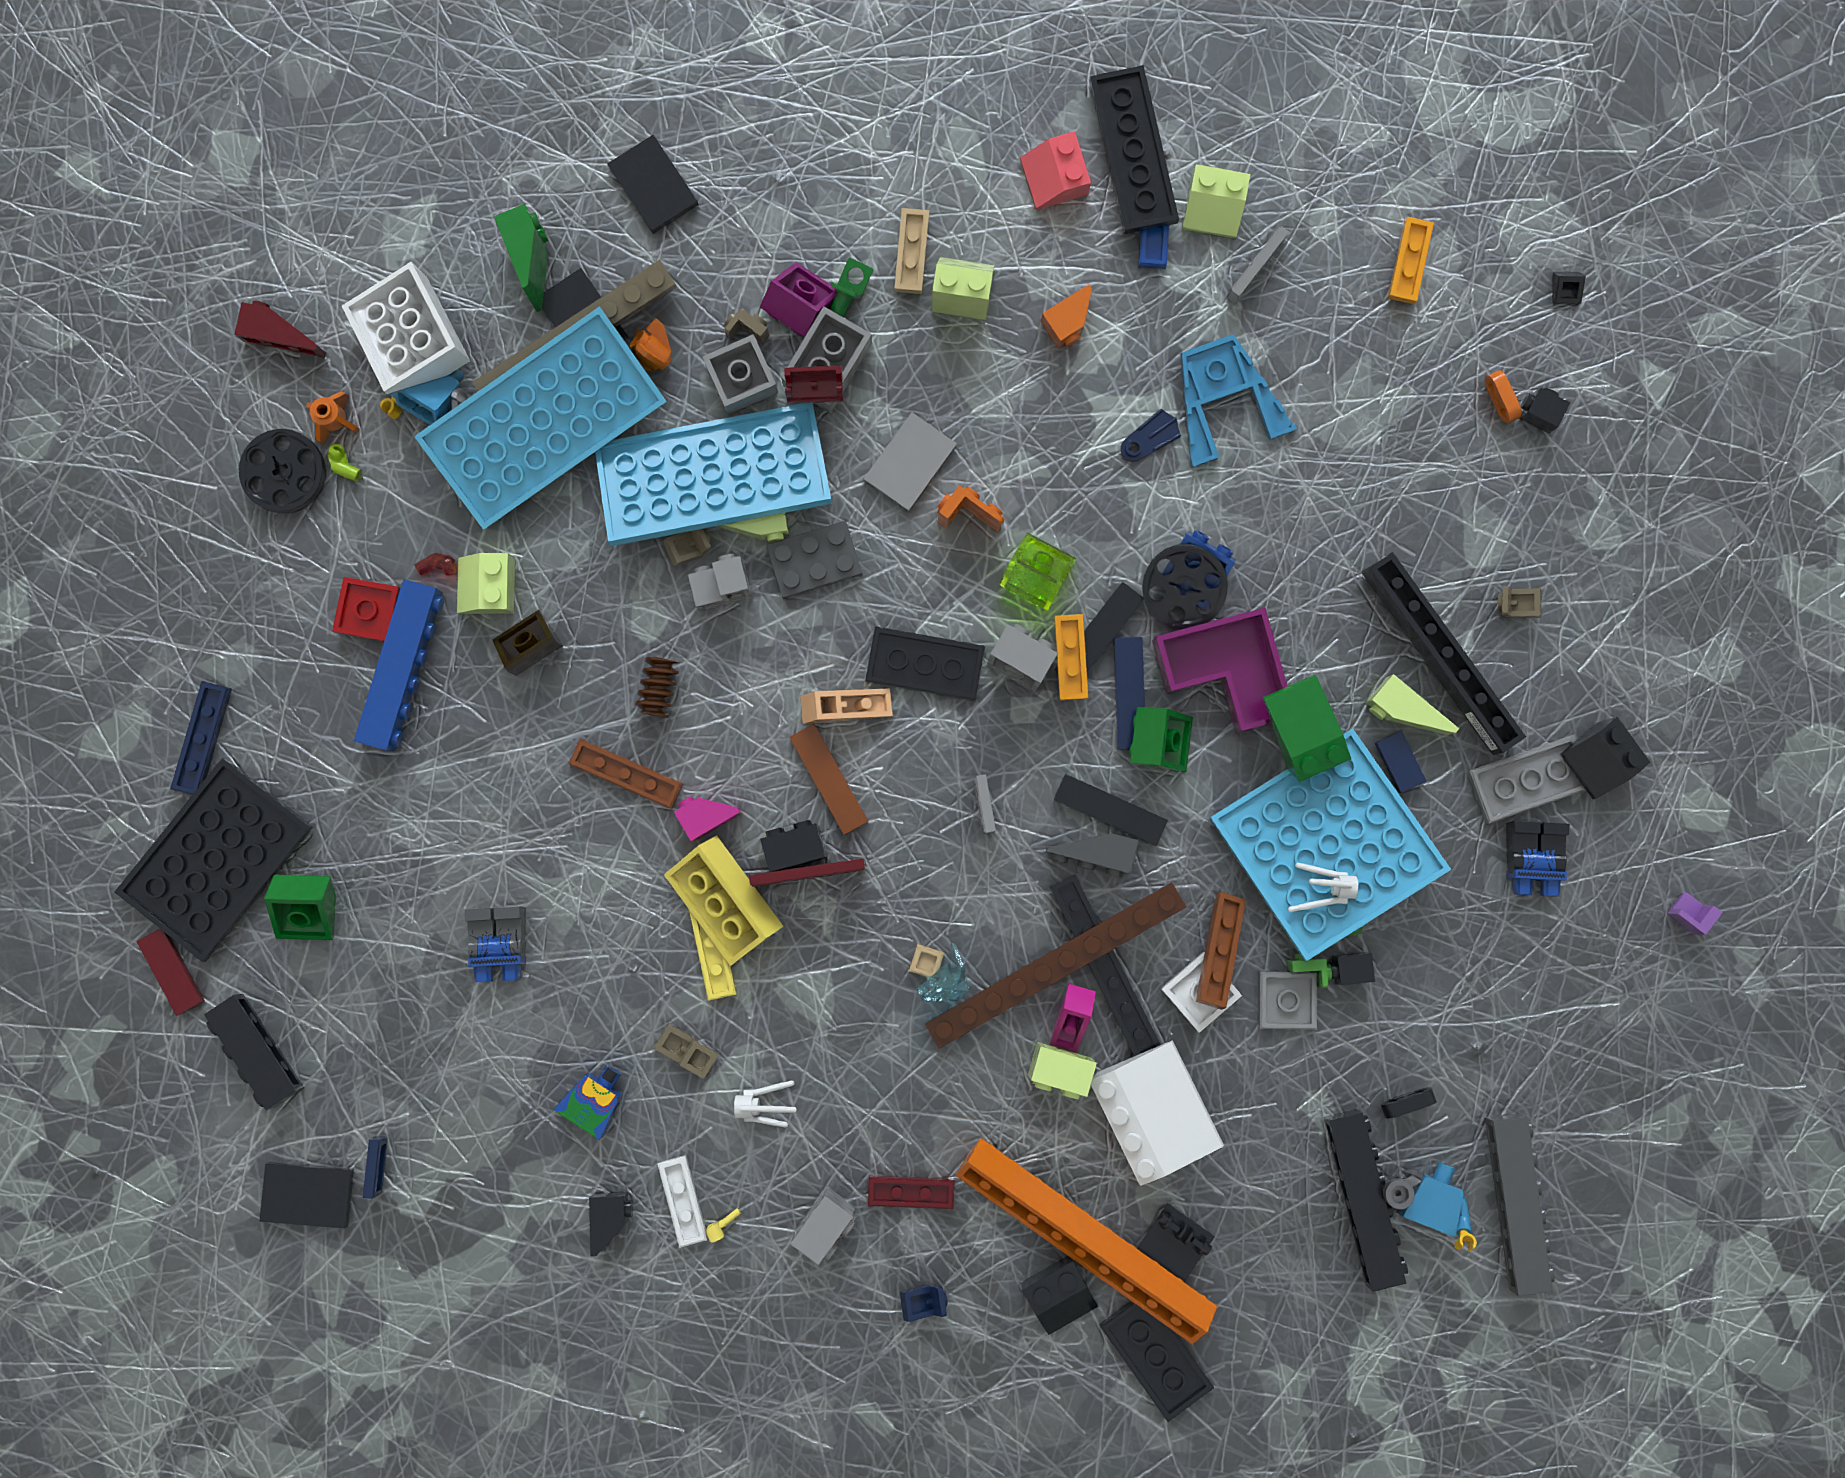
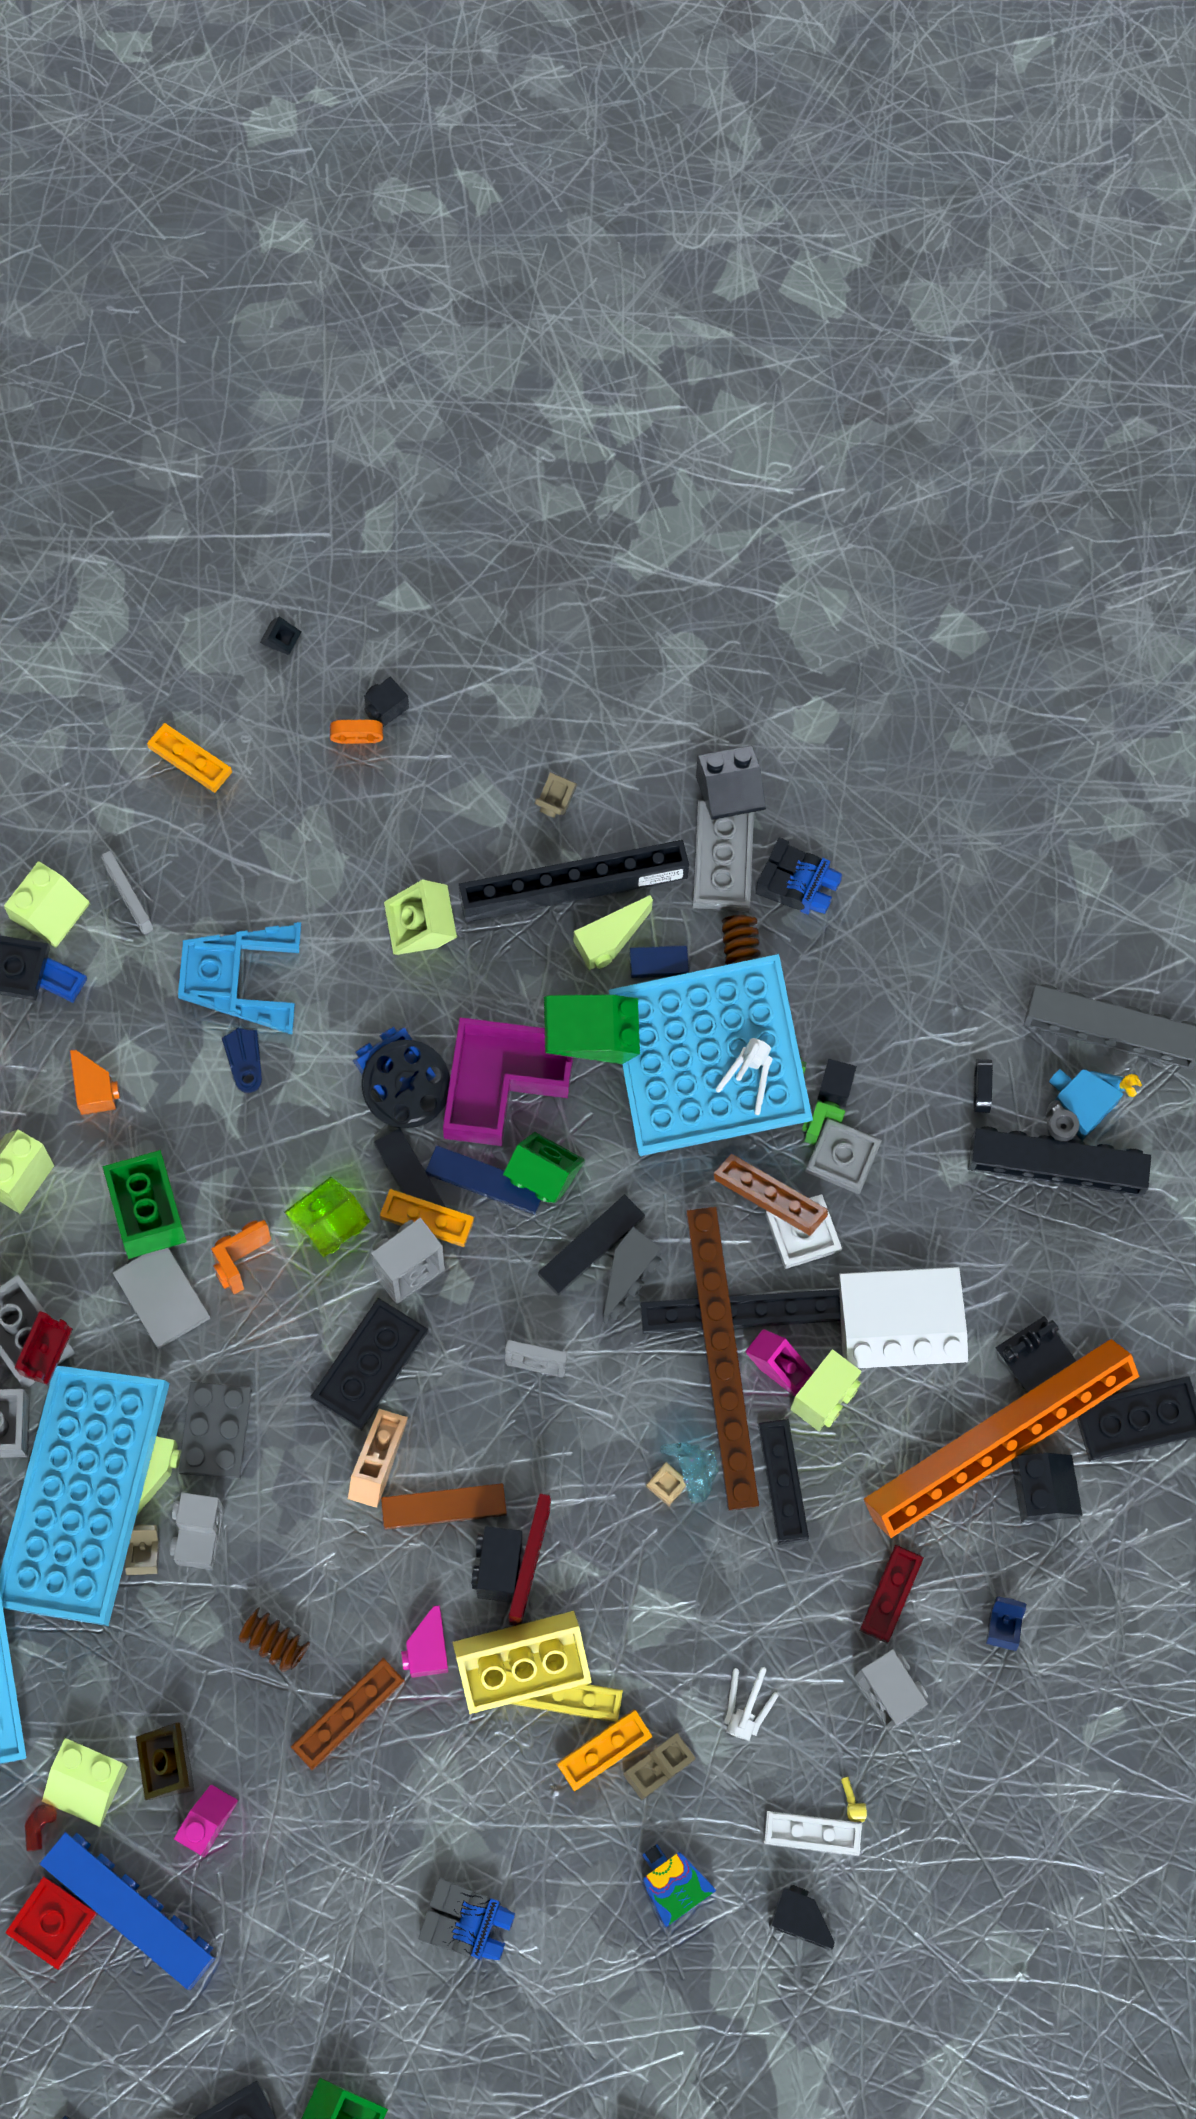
camera: 70 degrees left, 15 degrees down
medium lavender panel [1667,892,1723,935] -> none
none -> green brick [102,1150,187,1259]
none -> dark pink slope [174,1785,238,1858]
none -> yellowish green slope [384,879,457,955]
none -> light orange plate [556,1709,653,1792]
none -> reddish brown piece [722,915,761,965]
none -> black tile [758,1419,809,1545]

